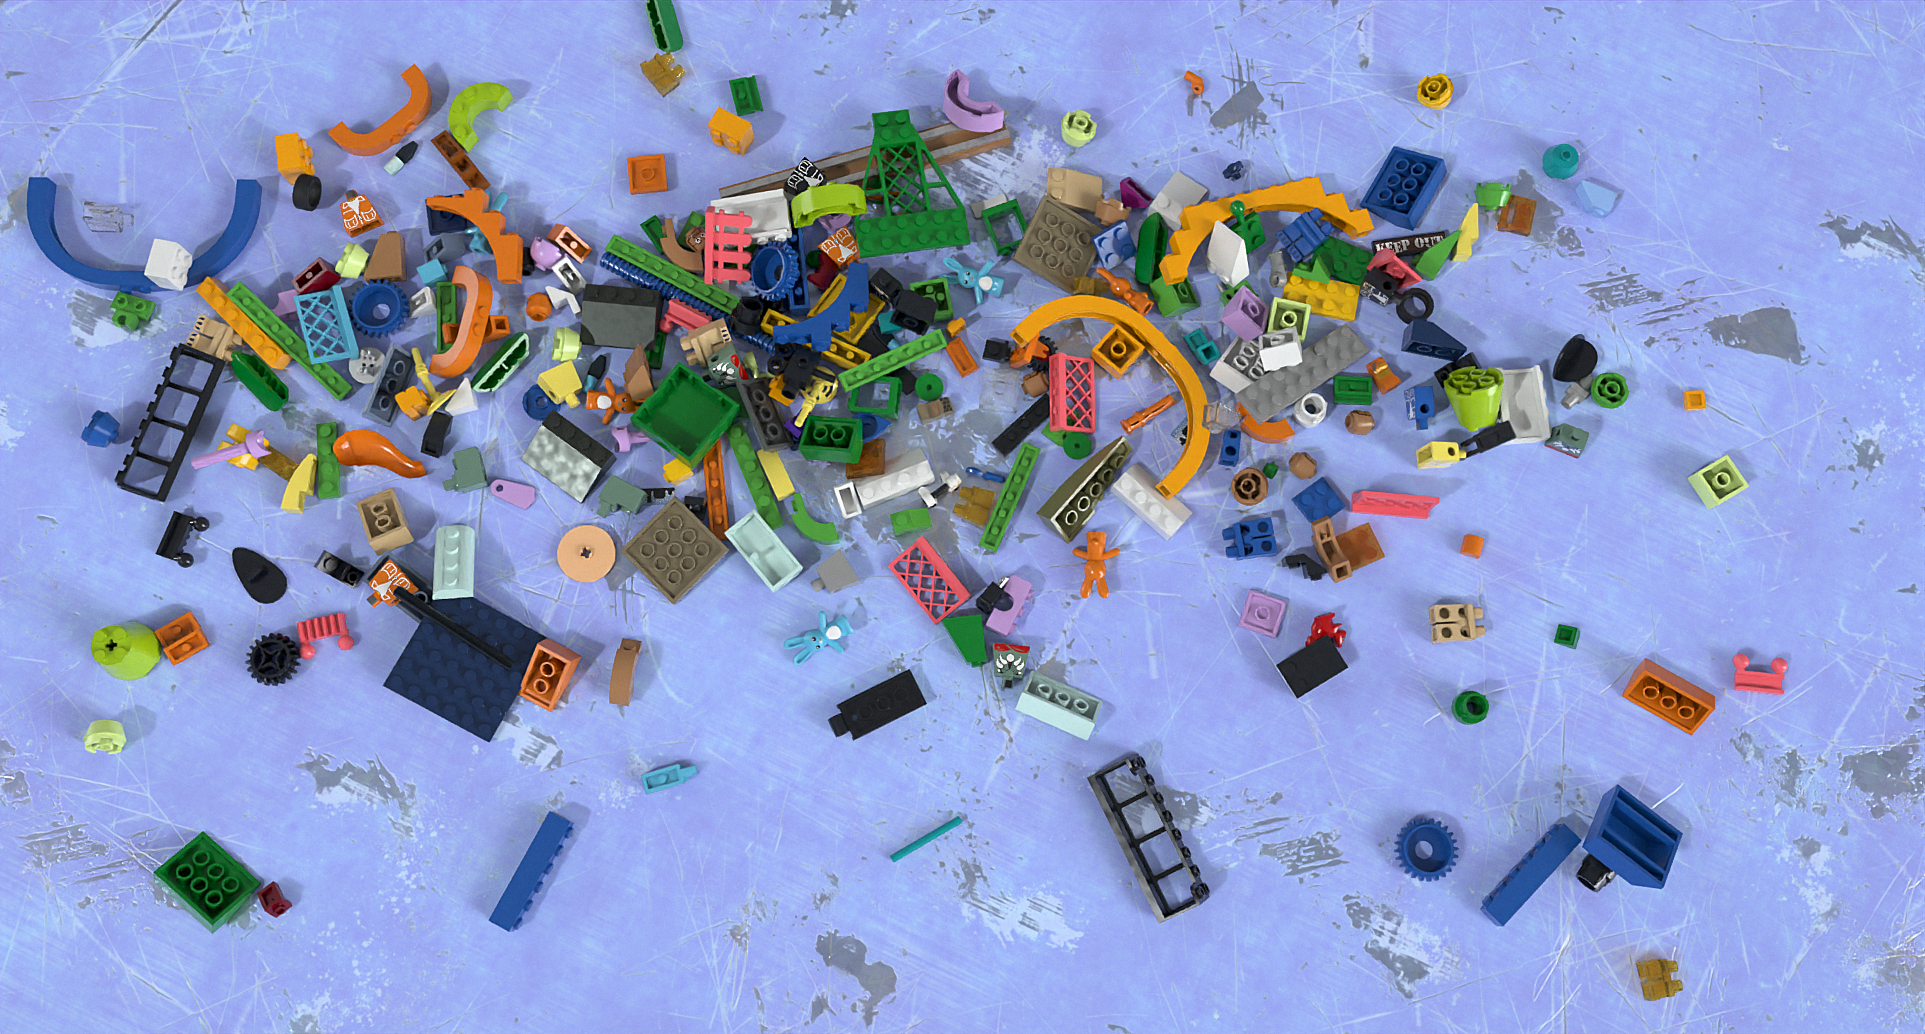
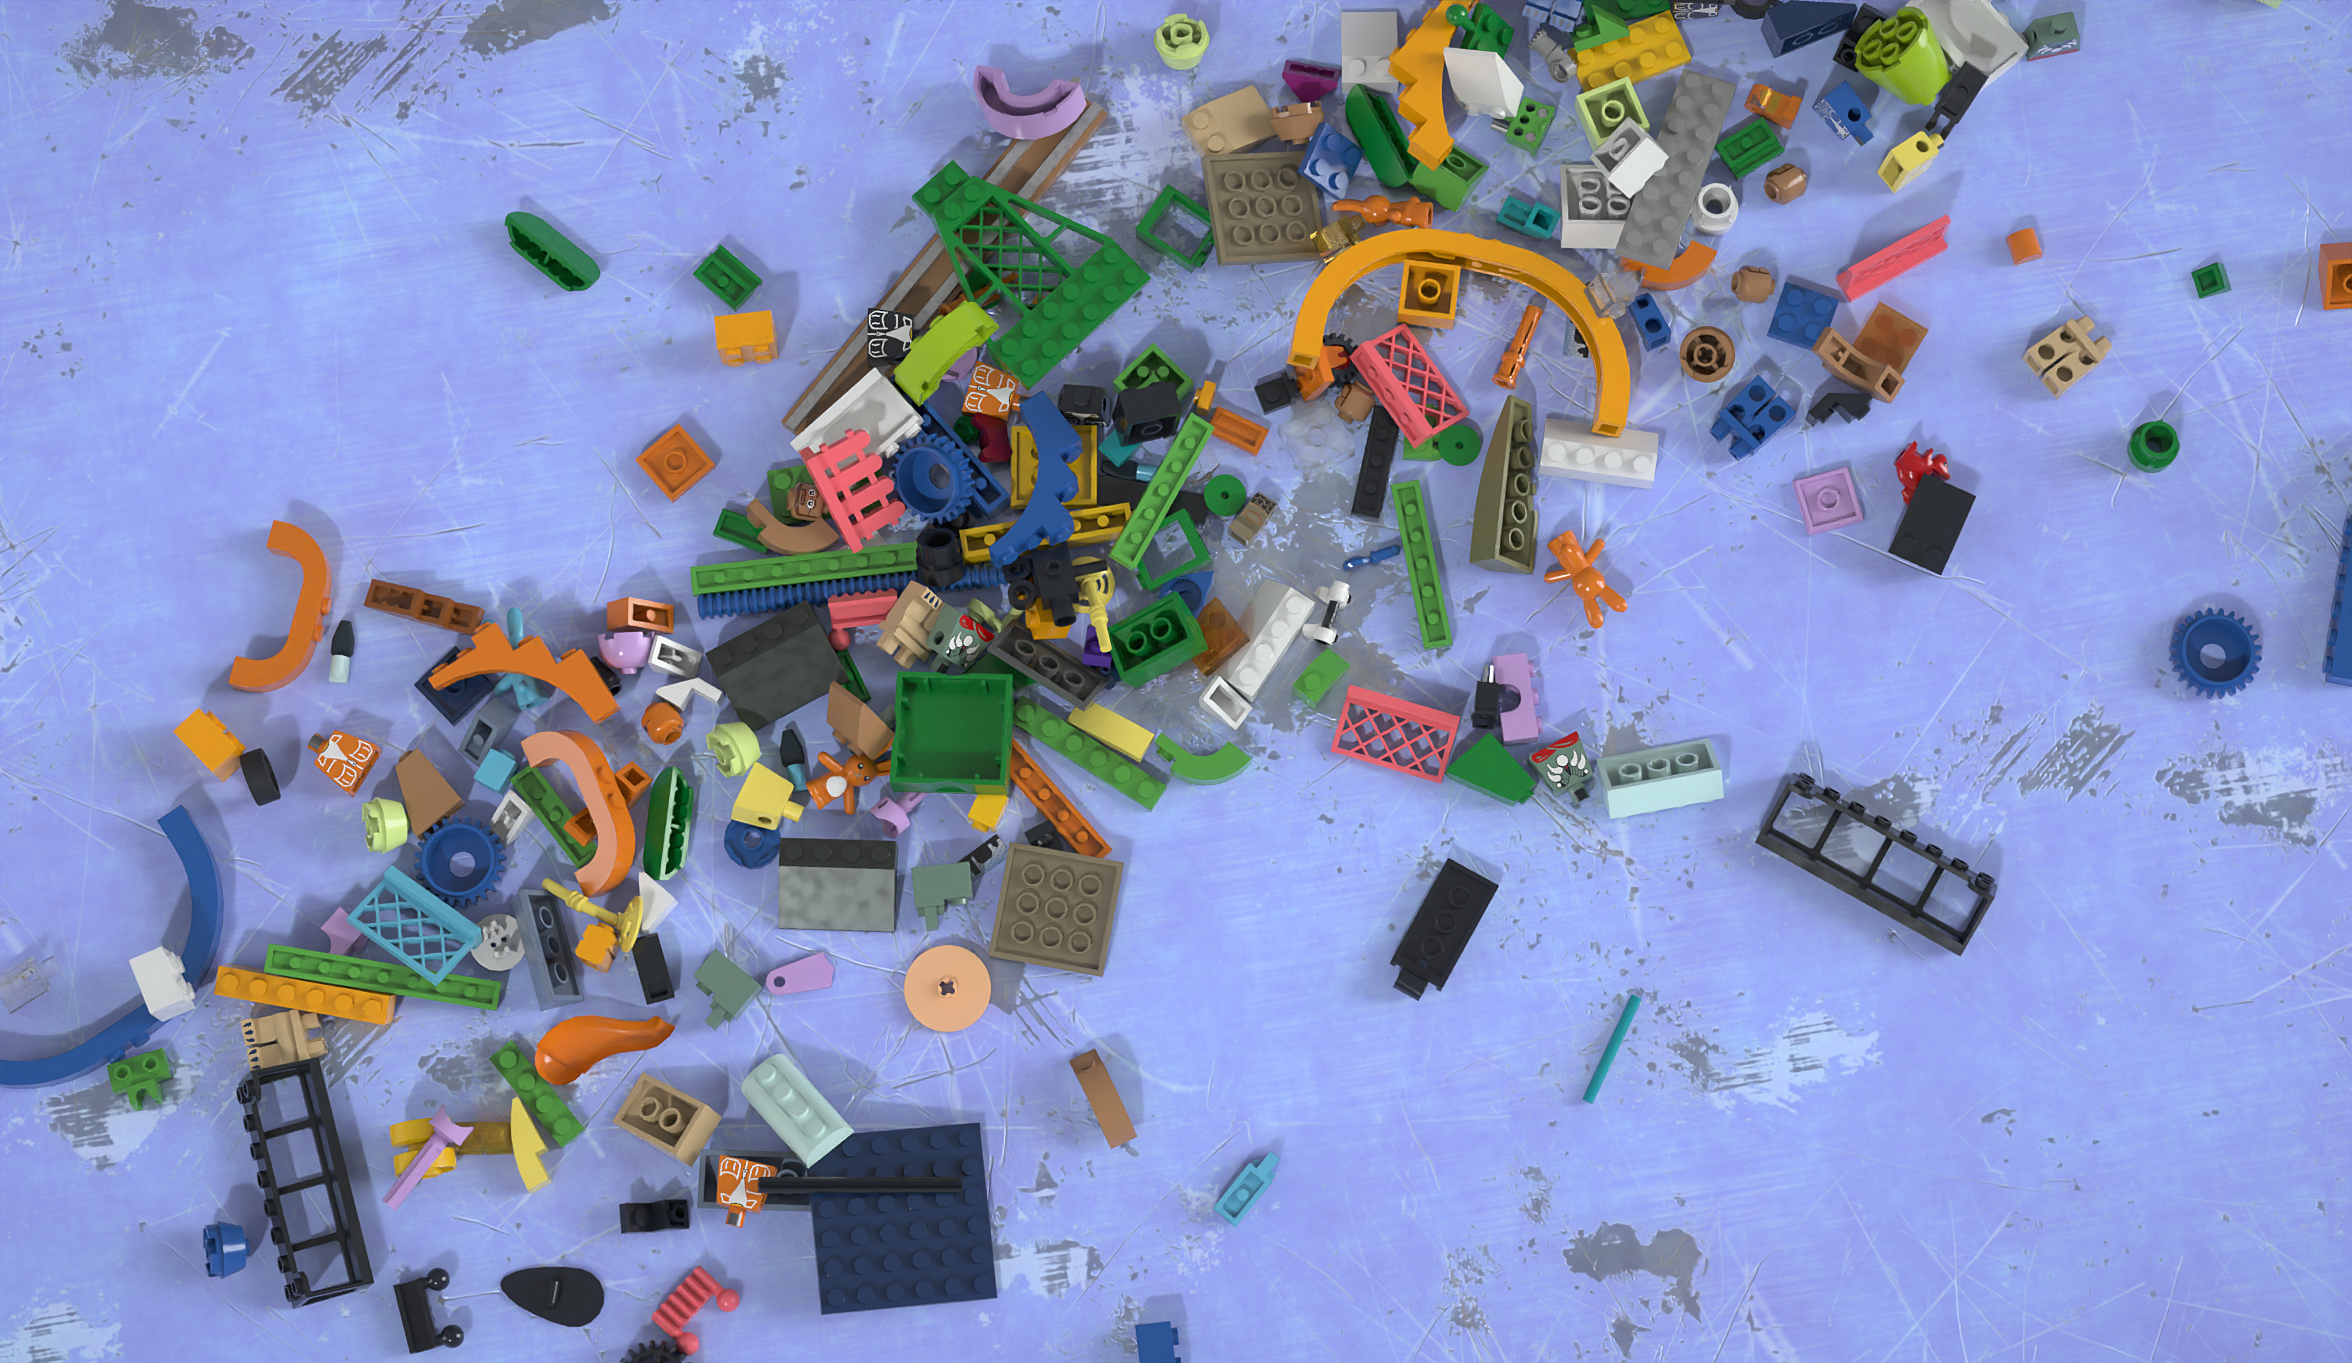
camera: 25 degrees left, 0 degrees up
green brick [231,350,289,412] -> none
dark red slope [291,257,341,295] -> none
lime brick [448,82,513,153] -> none
orange slope [518,638,581,712] -> none
clear yellow hips [640,52,685,98] -> none
light aqua container [724,509,803,592] -> none
medium azure animal [784,611,853,666] -> none
light grey torso [811,549,859,595] -> none
medium azure animal [939,257,1005,305] -> none
clear yellow hips [953,486,995,530] -> none
white sticker [970,193,1007,218] -> none
lavender slope [1221,285,1270,343] -> none
green plate [1262,461,1279,480] -> none

